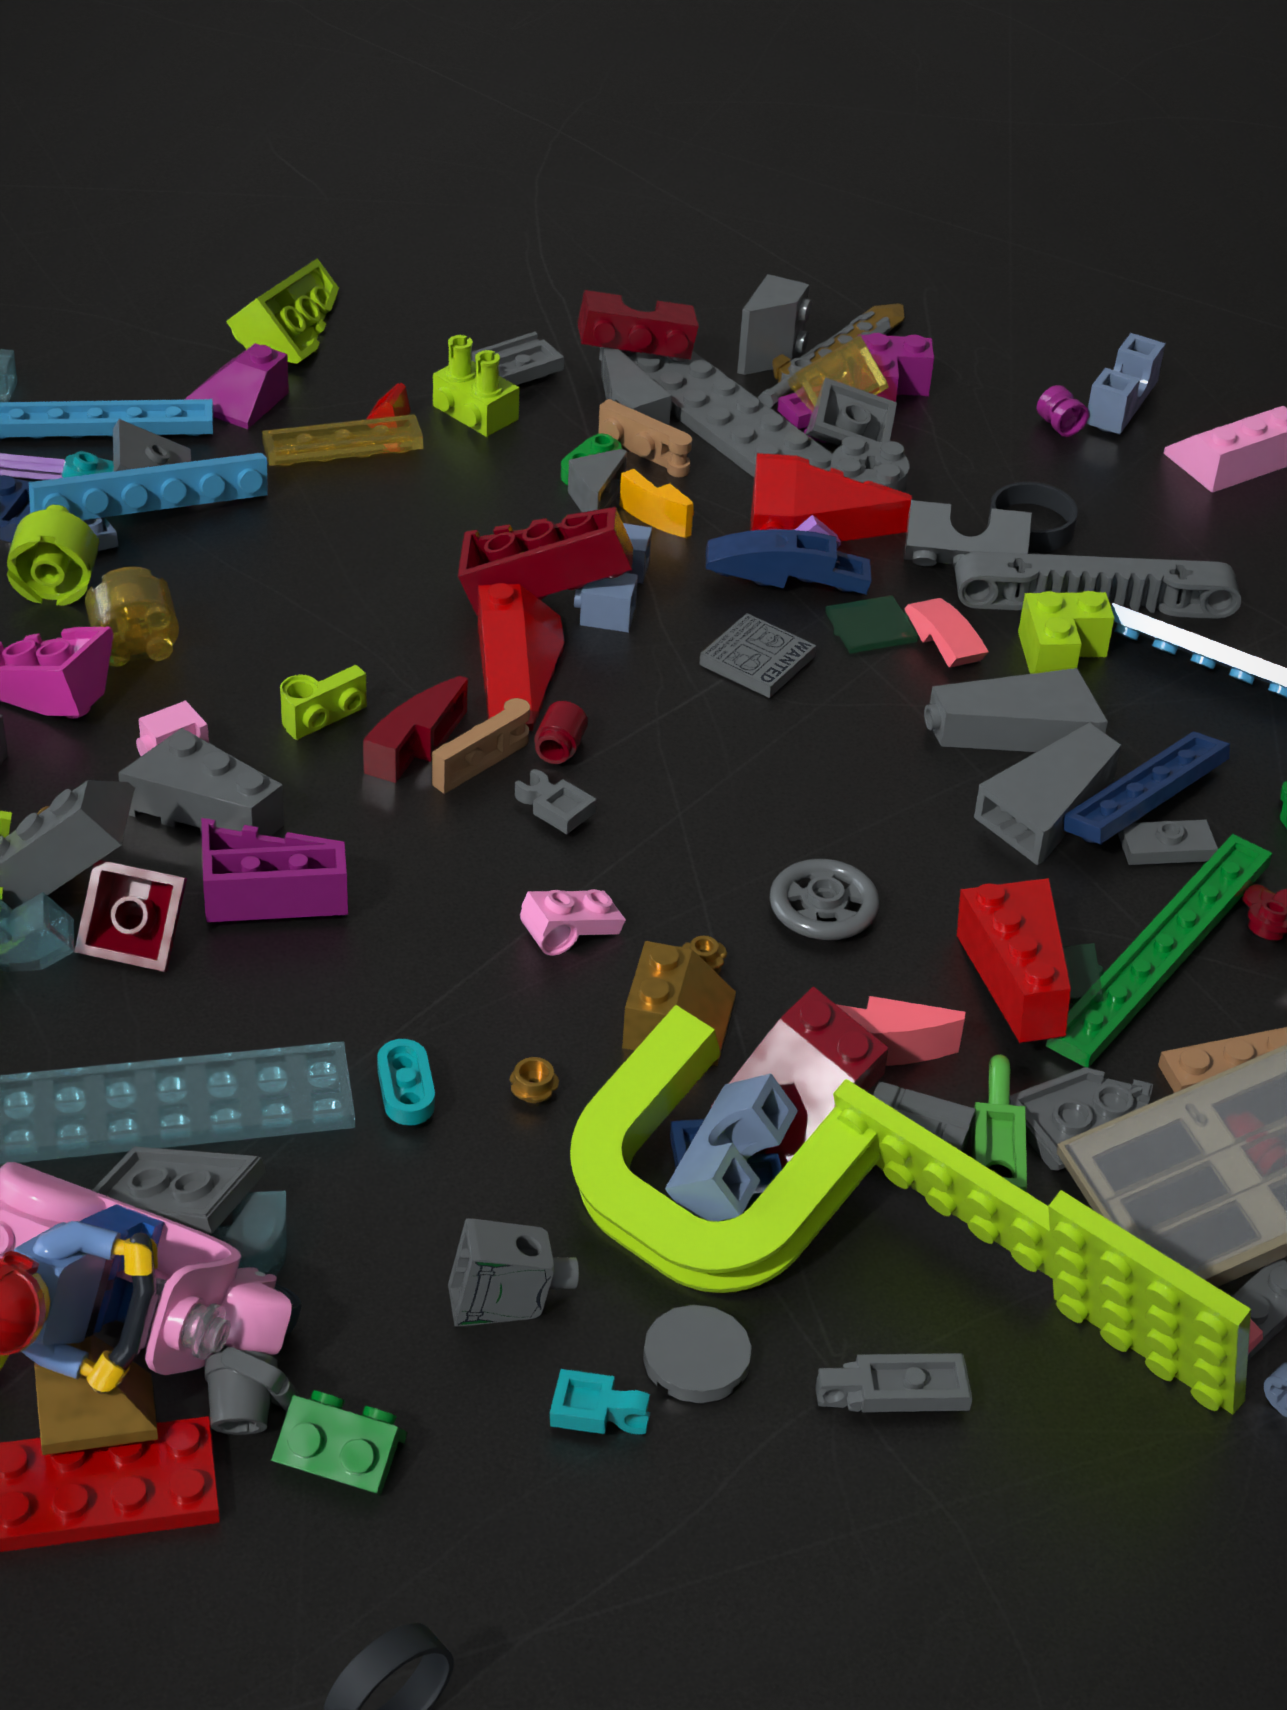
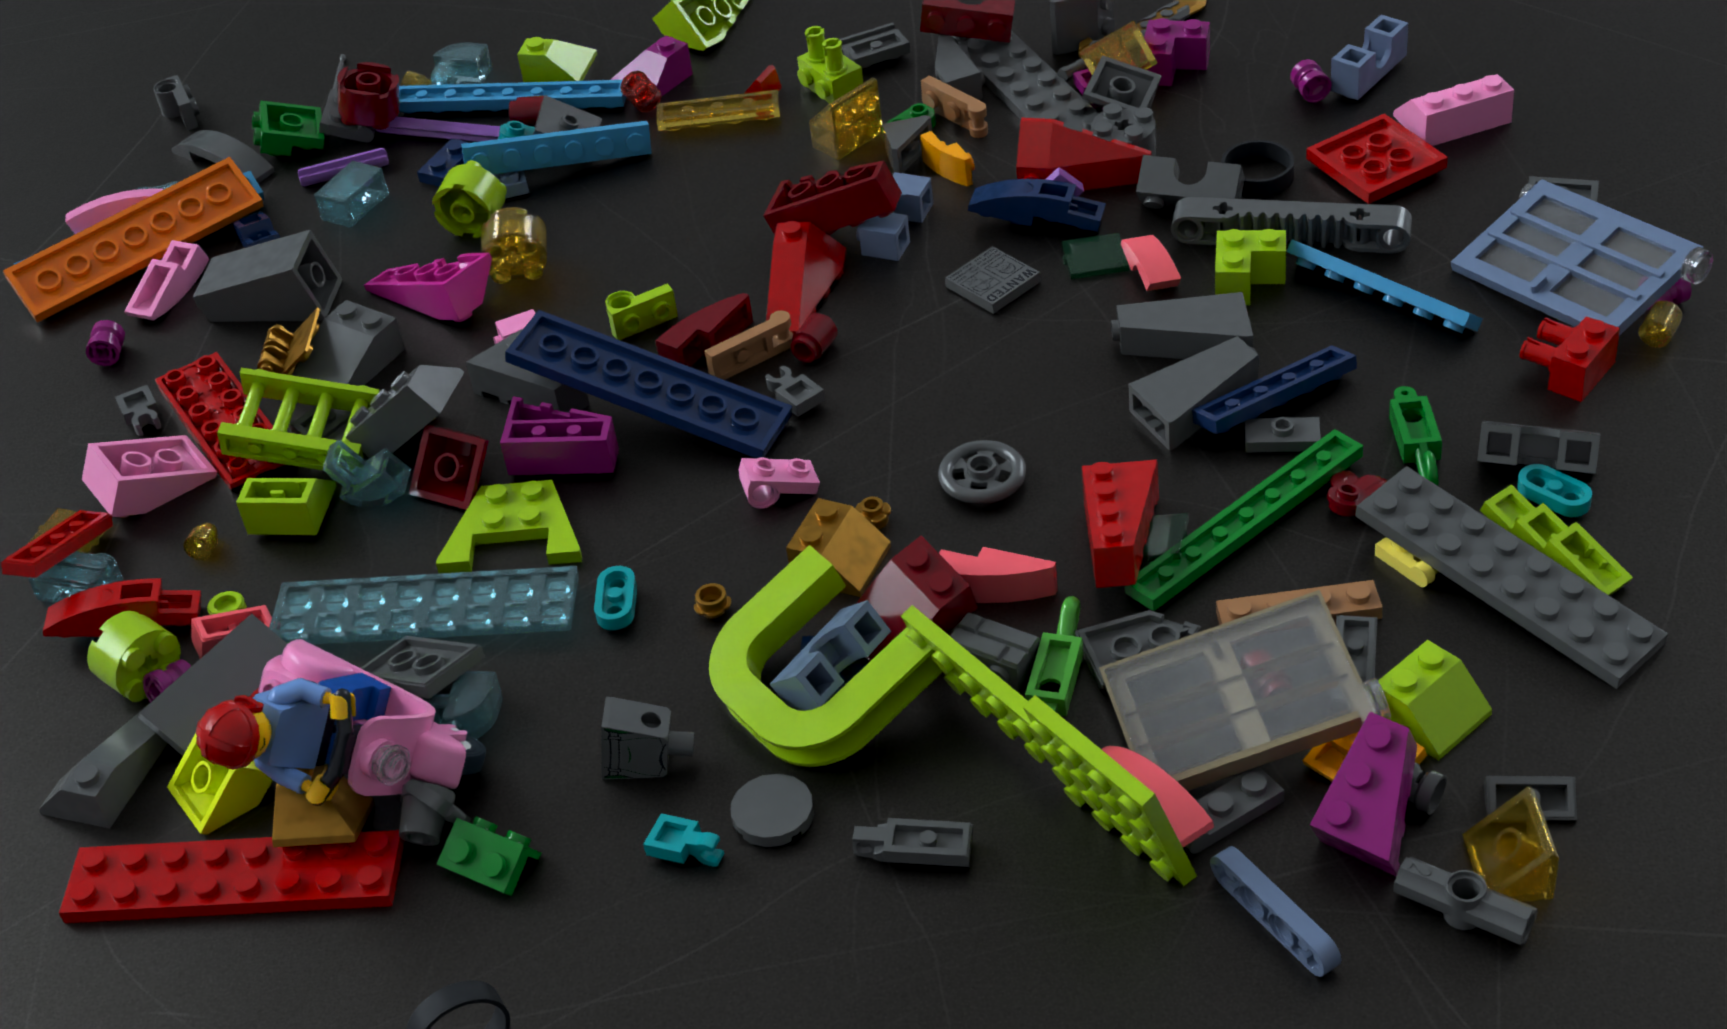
camera: 20 degrees right, 0 degrees up
none -> lime wing [436,480,582,575]
none -> dark blue plate [505,310,793,459]
none -> dark red brick [509,95,547,127]
none -> lime slope [517,37,597,82]
none -> clear red wheel [620,70,661,112]
none -> clear yellow slope [809,77,882,160]
none -> red plate [1306,113,1448,204]

